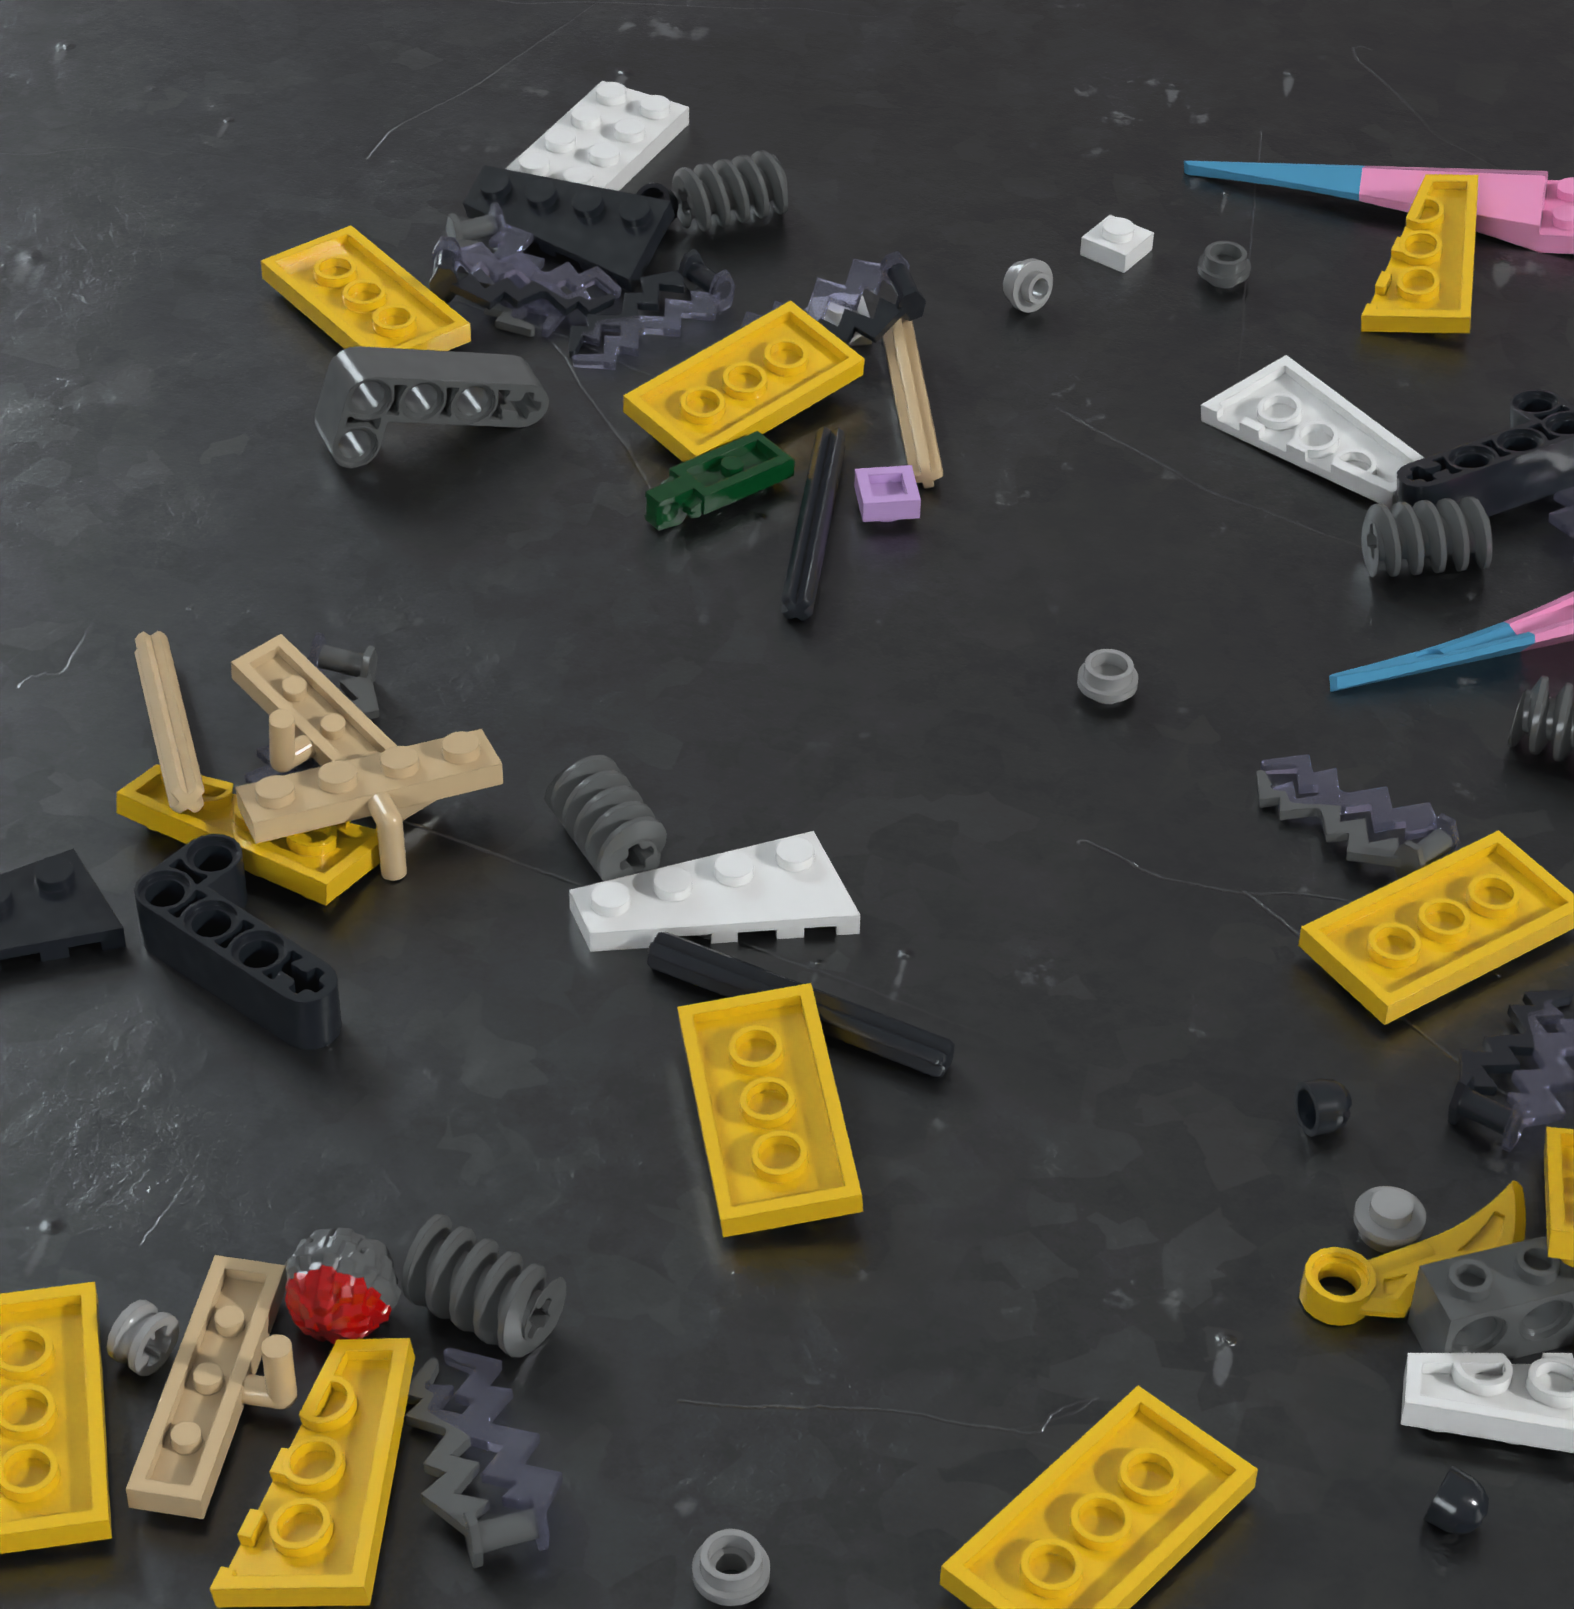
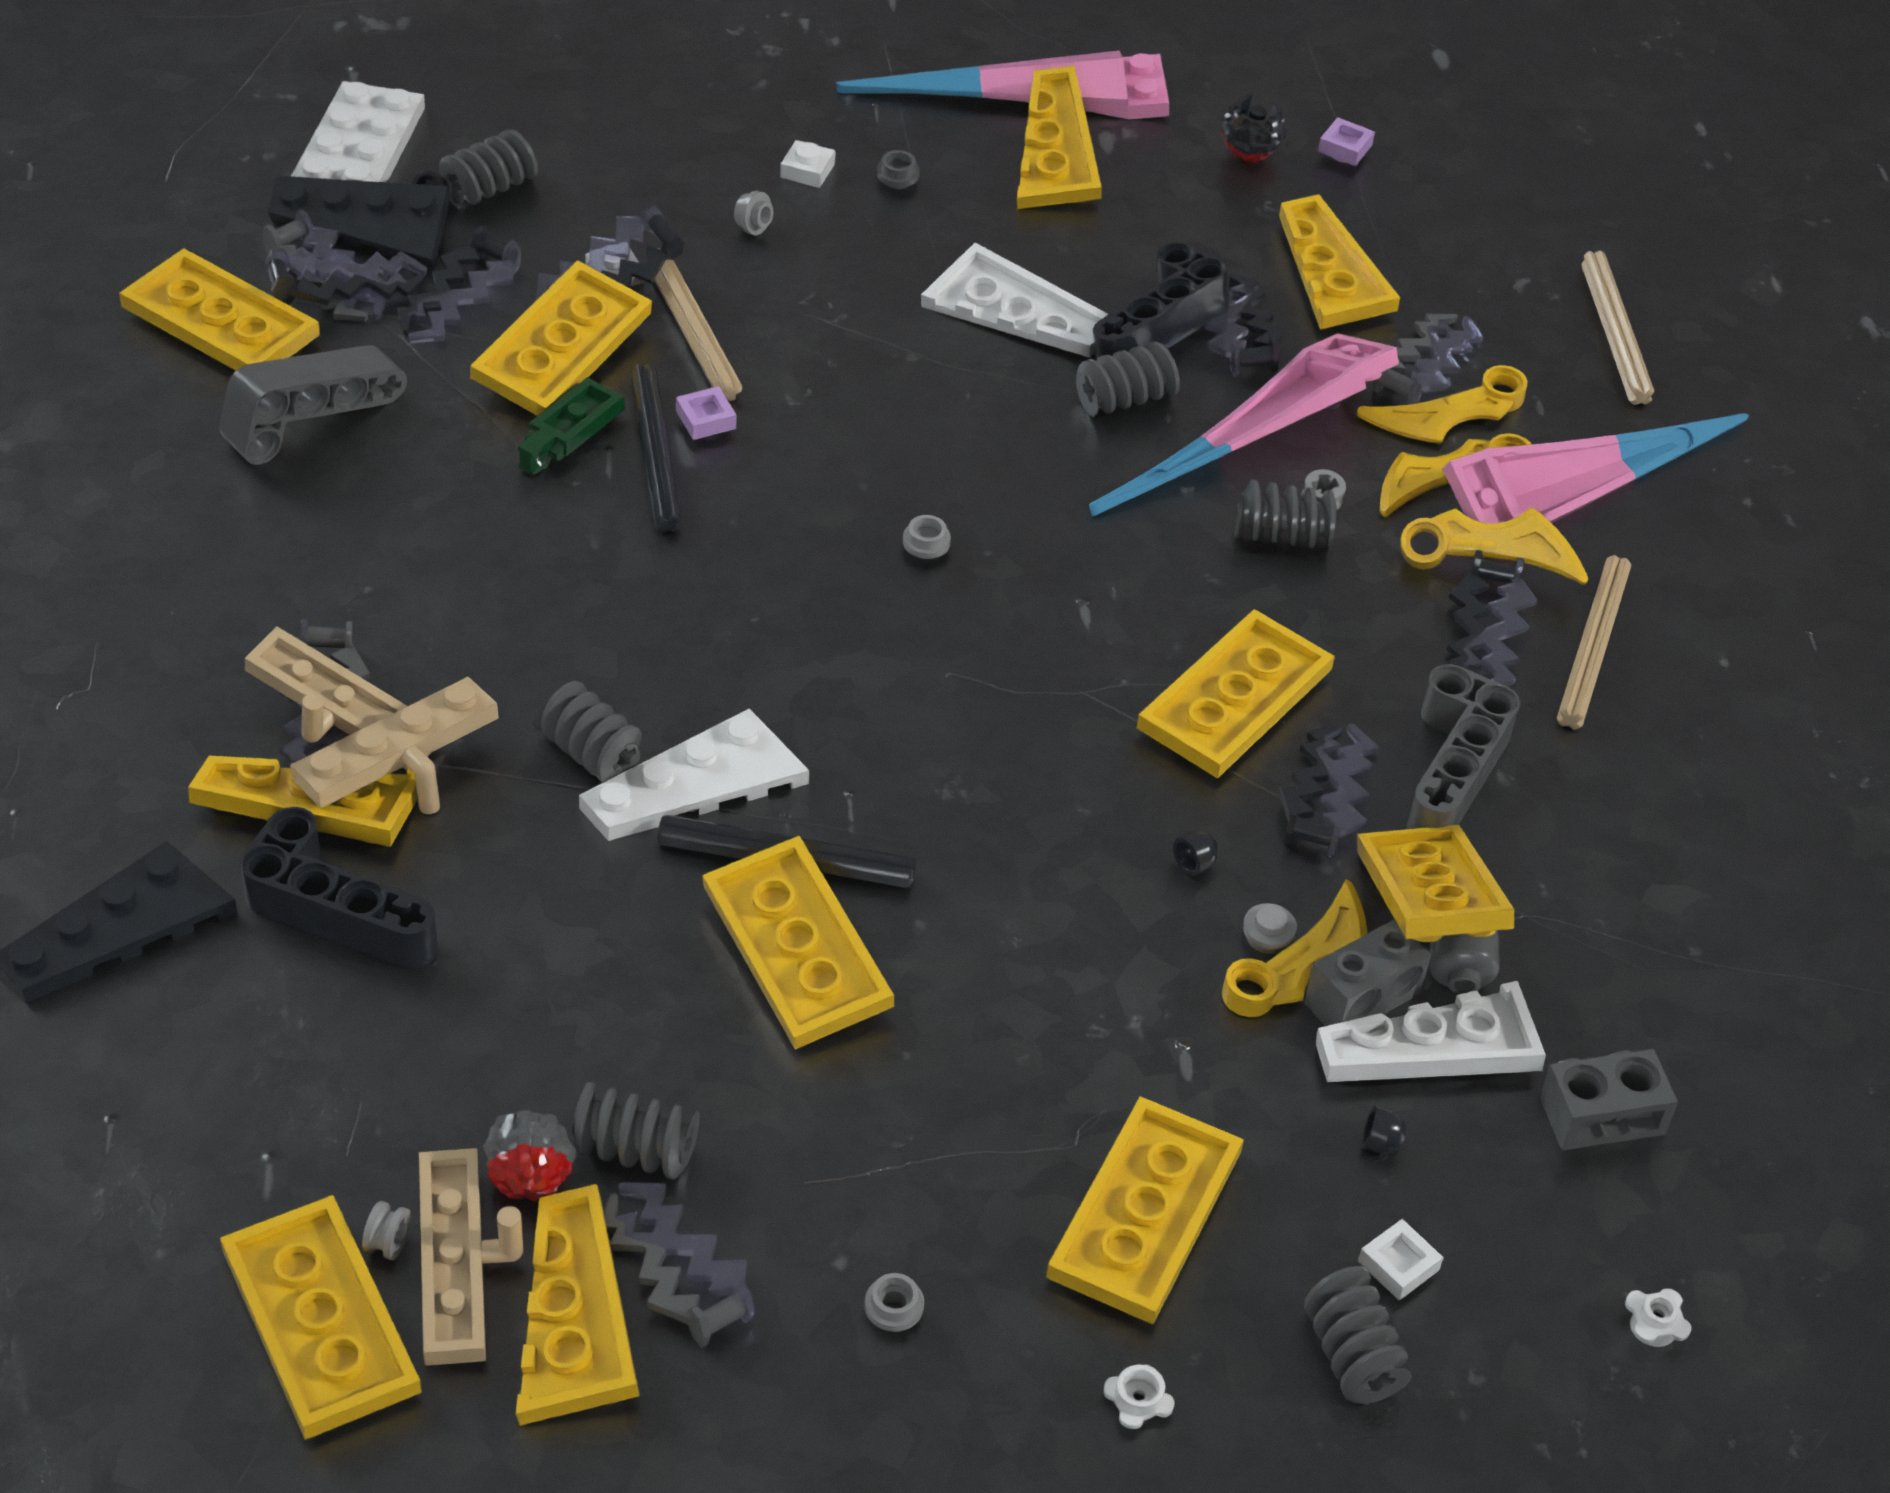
camera: 20 degrees left, 5 degrees up
tan axle [134,631,205,814] -> none
piece [1256,754,1460,879] -> none

